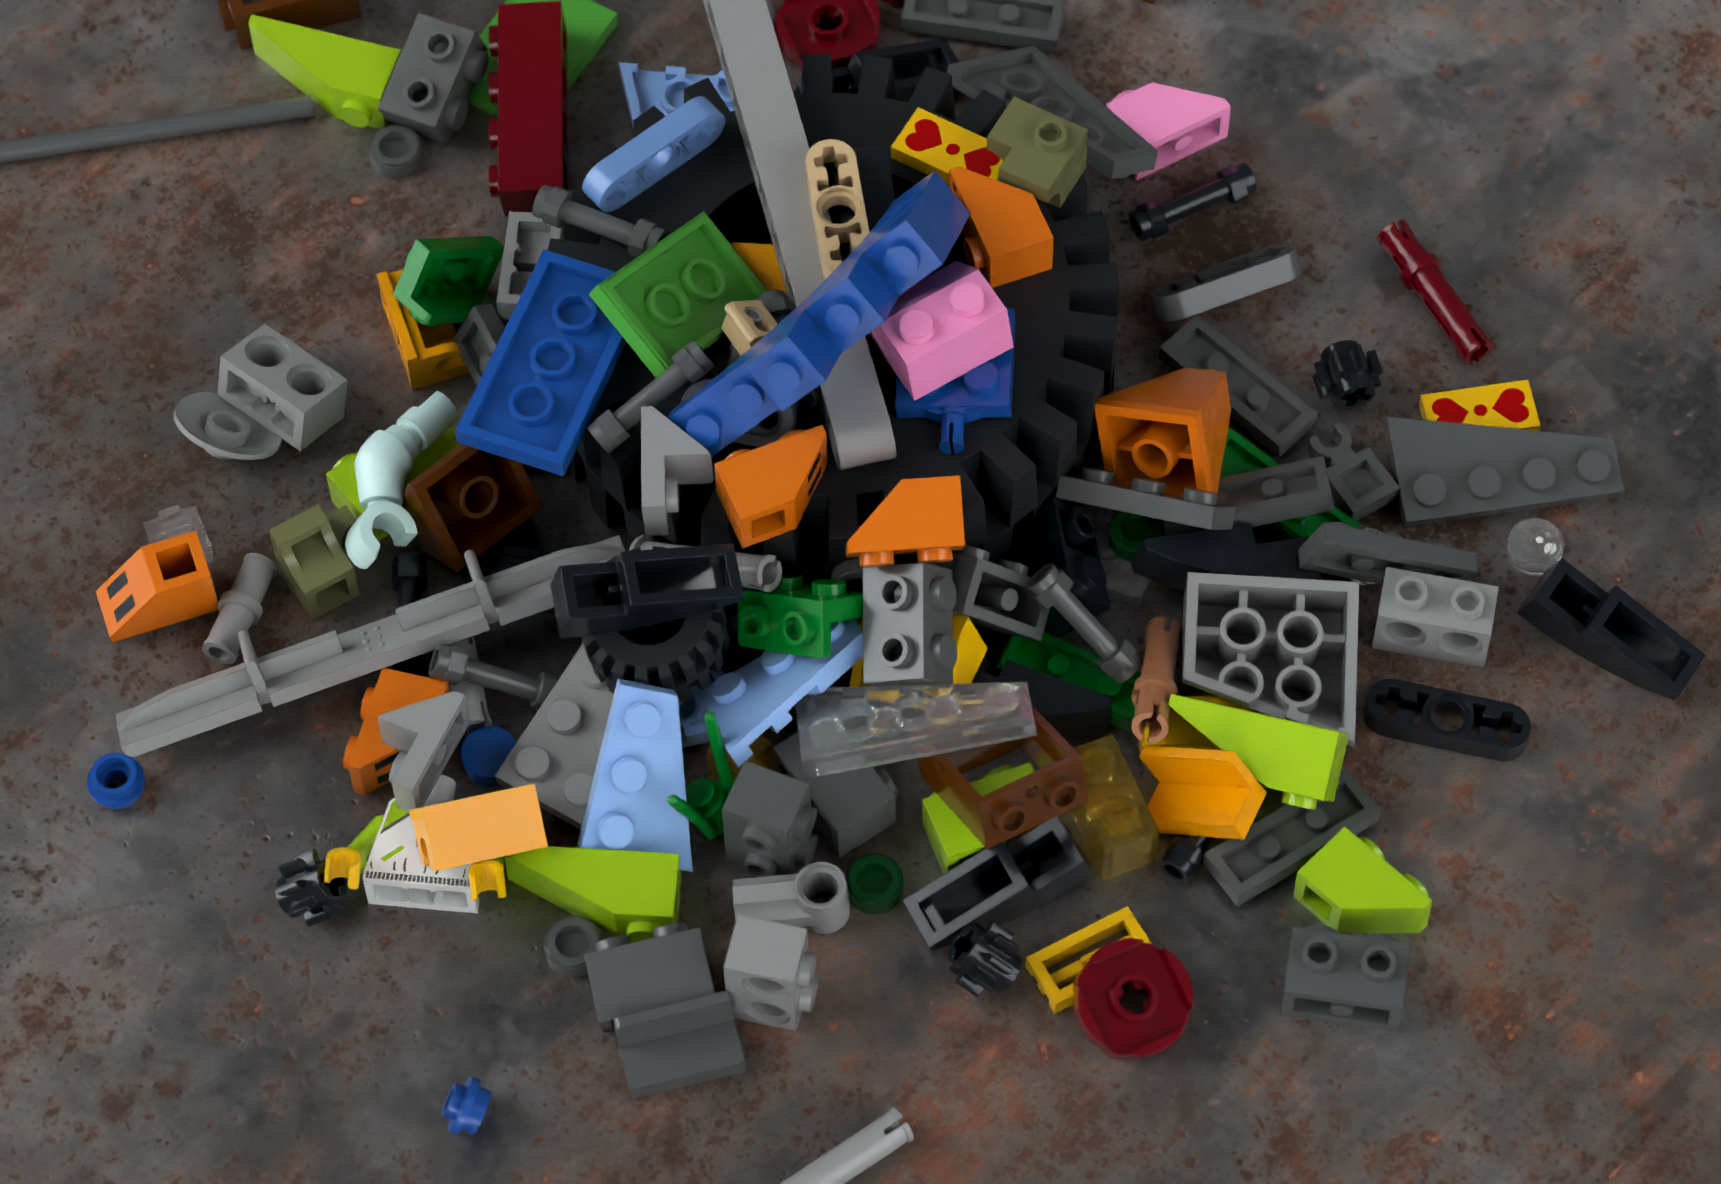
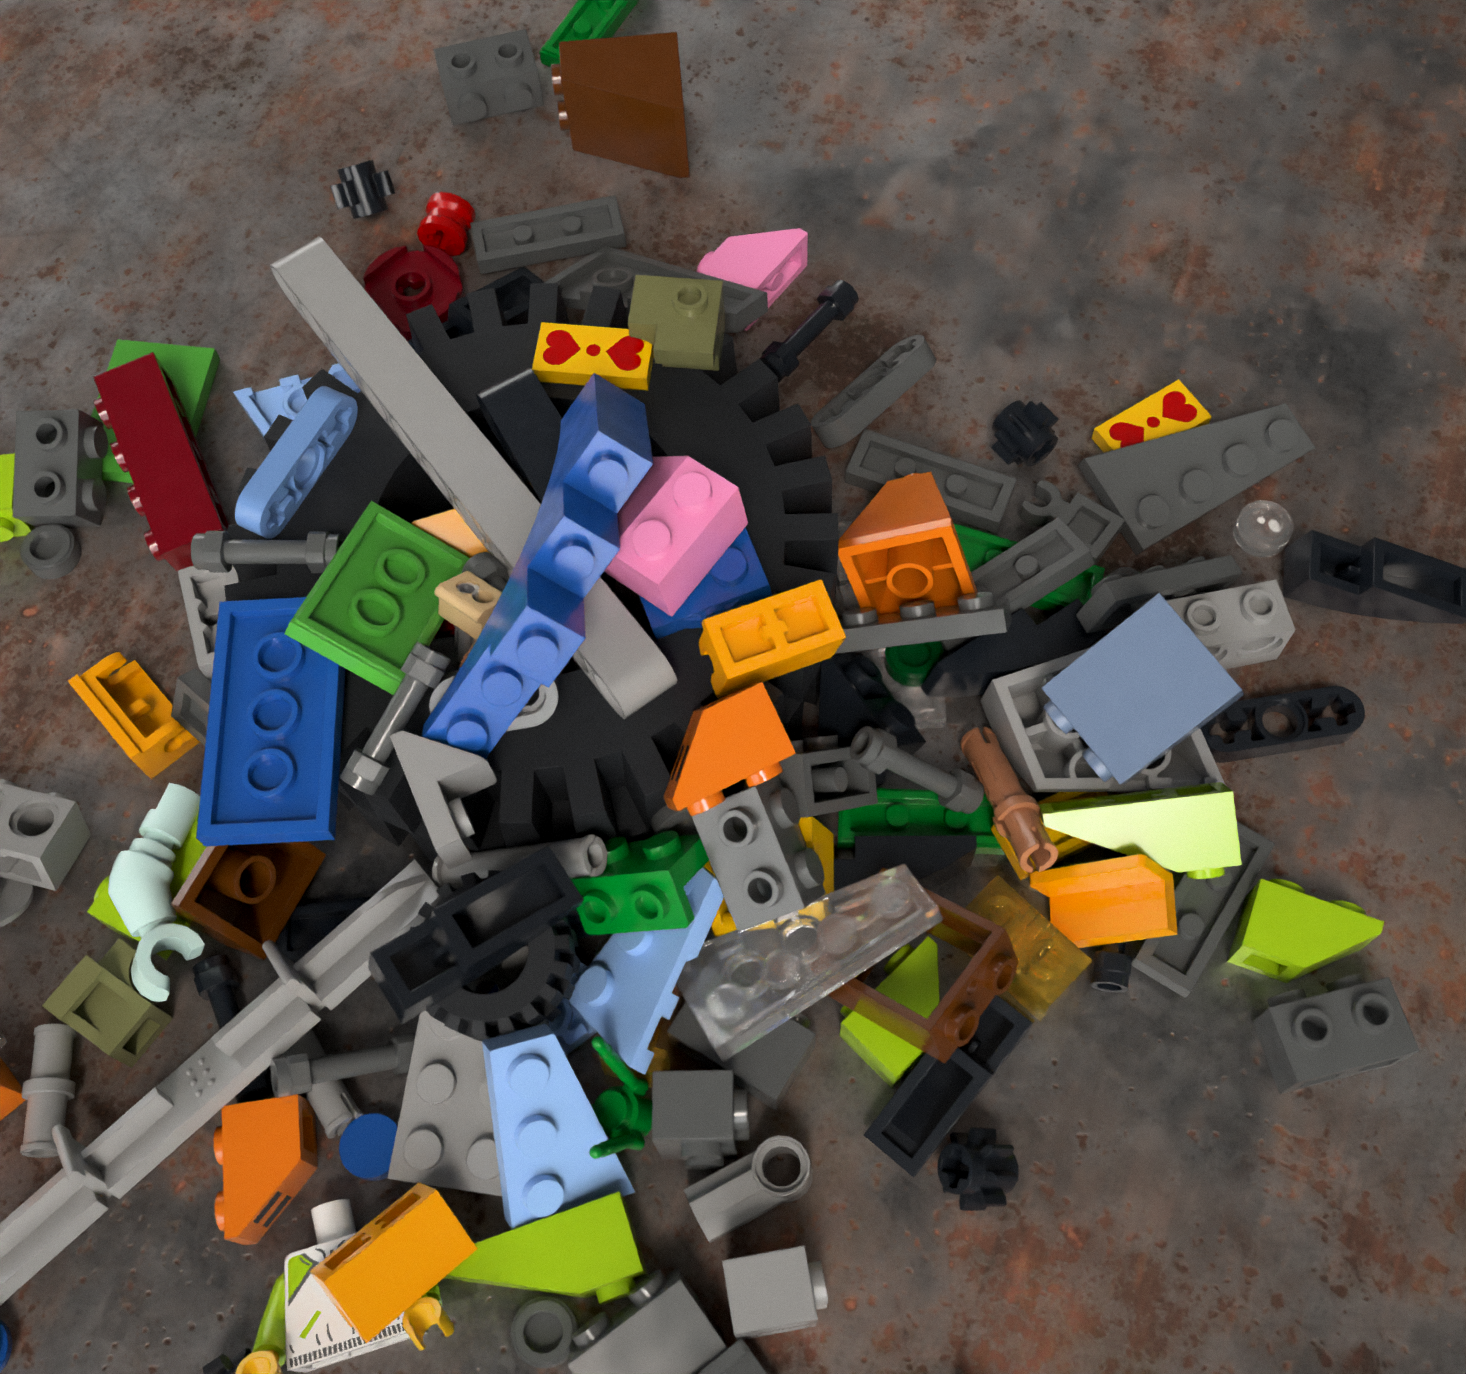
camera: 20 degrees left, 5 degrees up
light grey slope [377,691,470,812] -> none
green bracket [393,236,504,327] -> none
orange slope [714,425,828,548] -> none
tan beam [805,139,869,280] -> none
dark green tile [845,853,904,915] -> none
orange slope [949,167,1054,288] -> none
yellow tile [1025,906,1152,1014] -> none
dark red plate [1073,938,1194,1059] -> none
dark red pin [1377,219,1494,365] -> none
none -> light orange hinge [699,579,846,698]
none -> sand blue slope [1041,593,1244,785]

